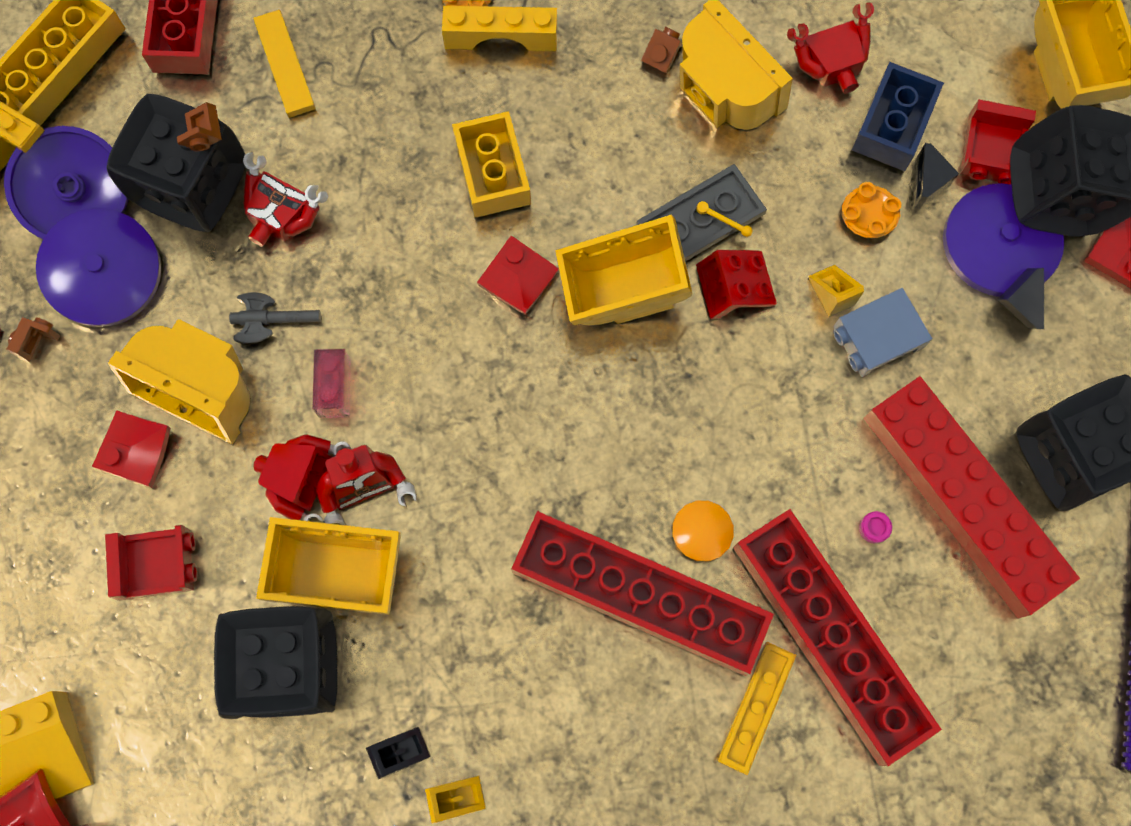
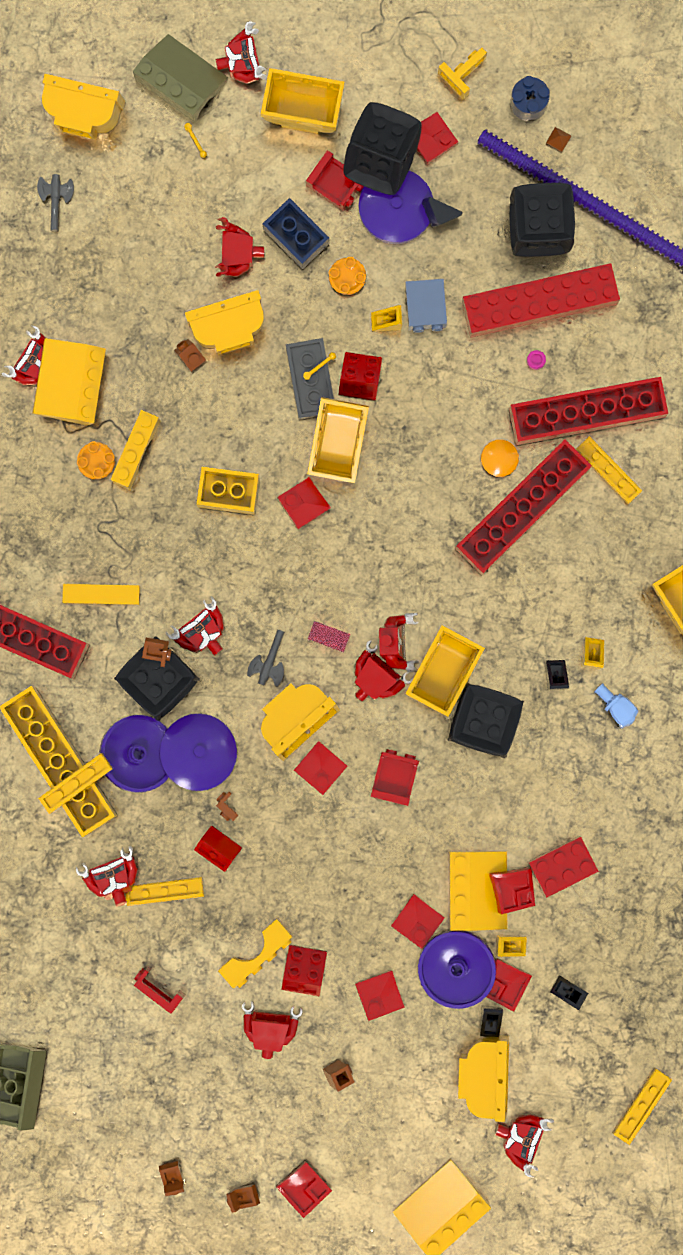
camera: 70 degrees left, 10 degrees up
black slope [914,143,959,209] -> none

